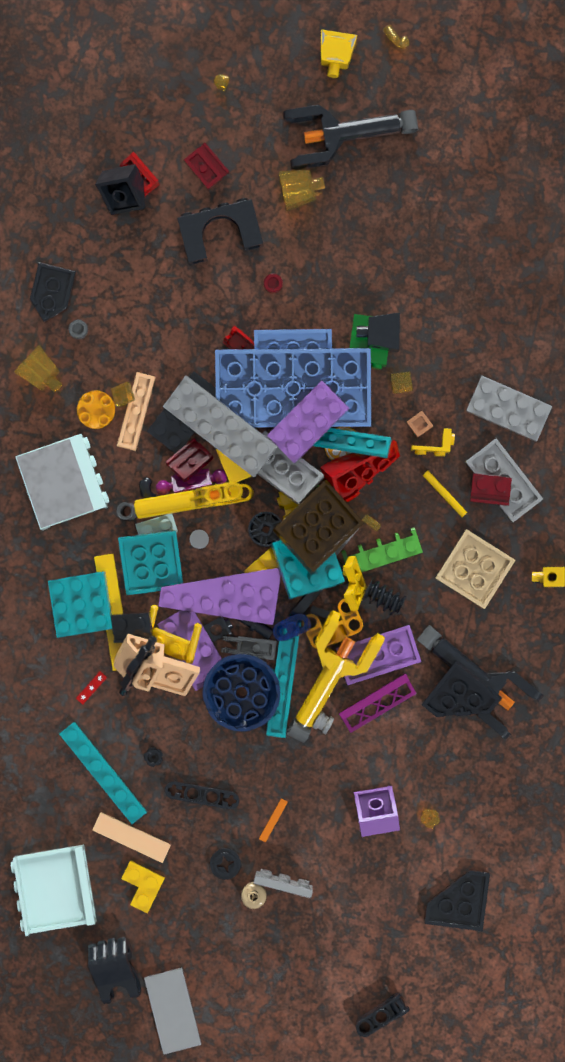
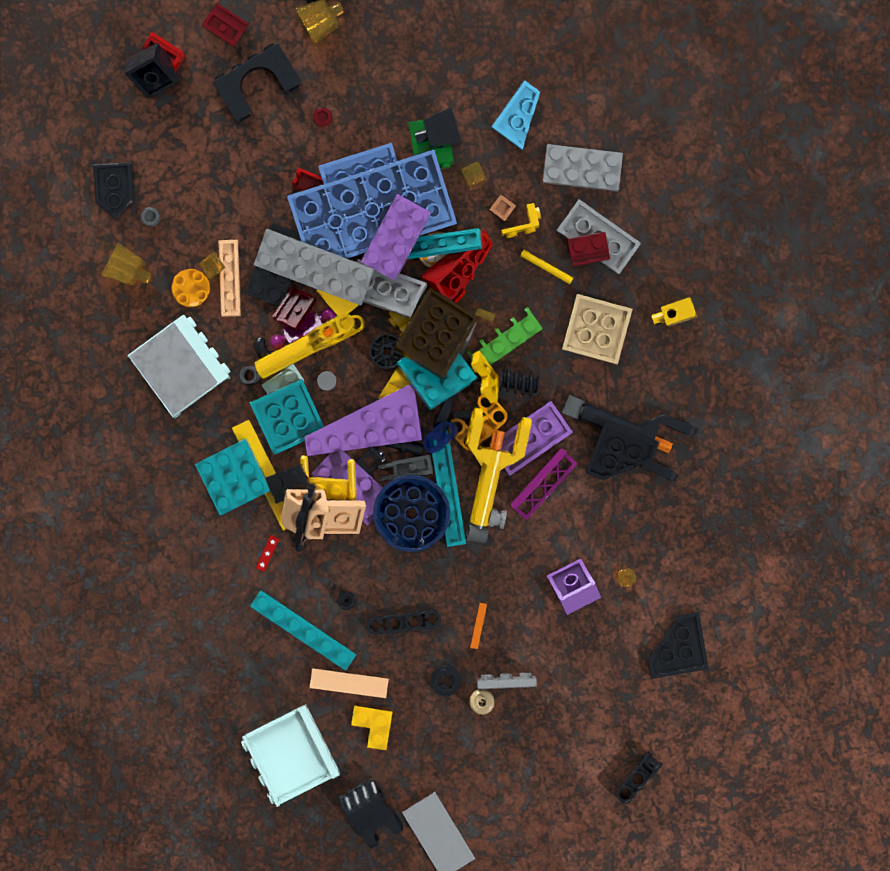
camera: 25 degrees left, 0 degrees up
none -> medium azure wing [491,81,540,150]

